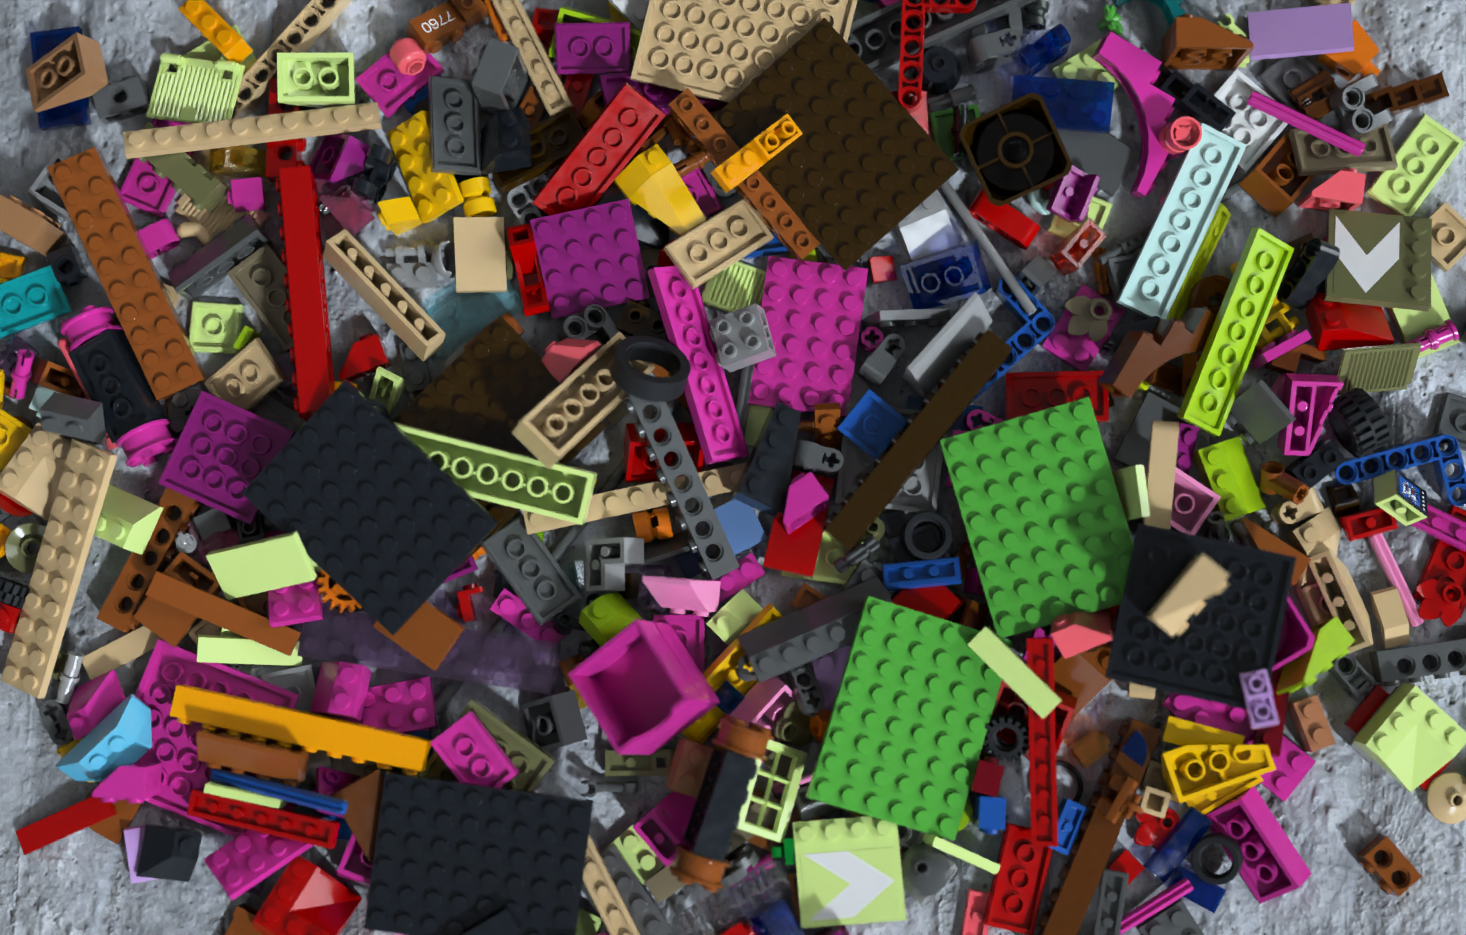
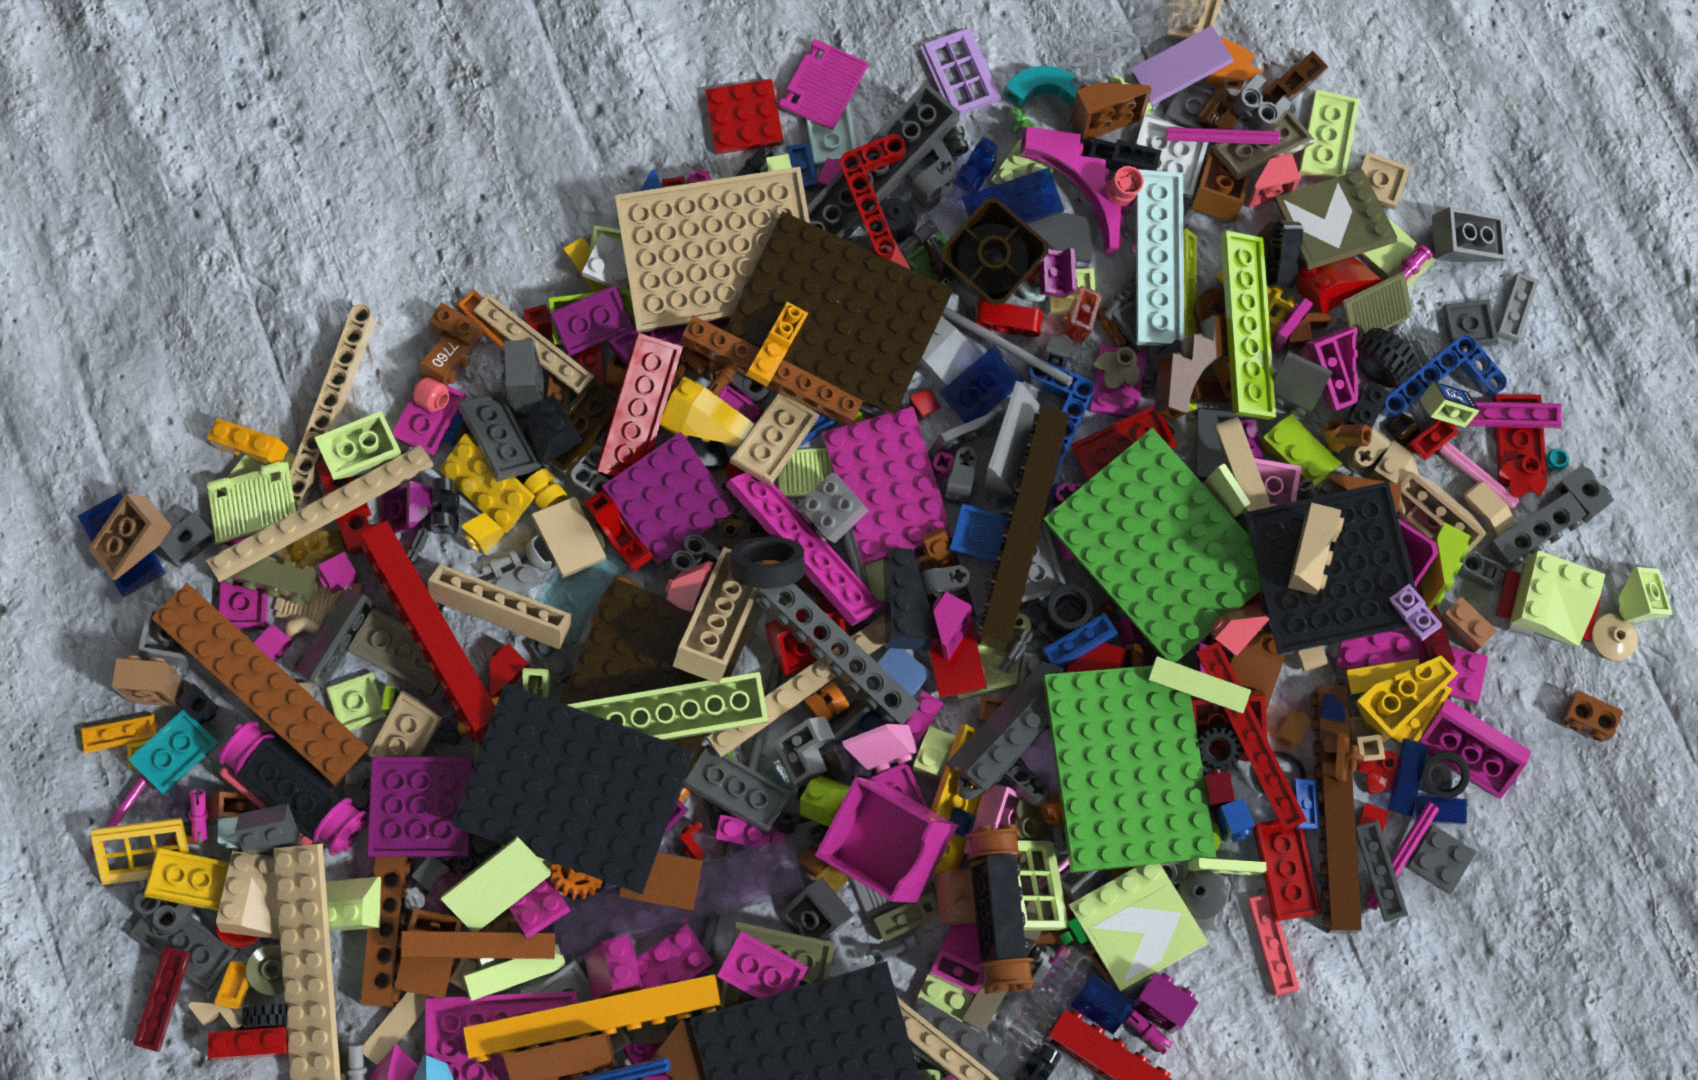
camera: 30 degrees left, 10 degrees down
clear pink slope [318,193,375,236] -> none

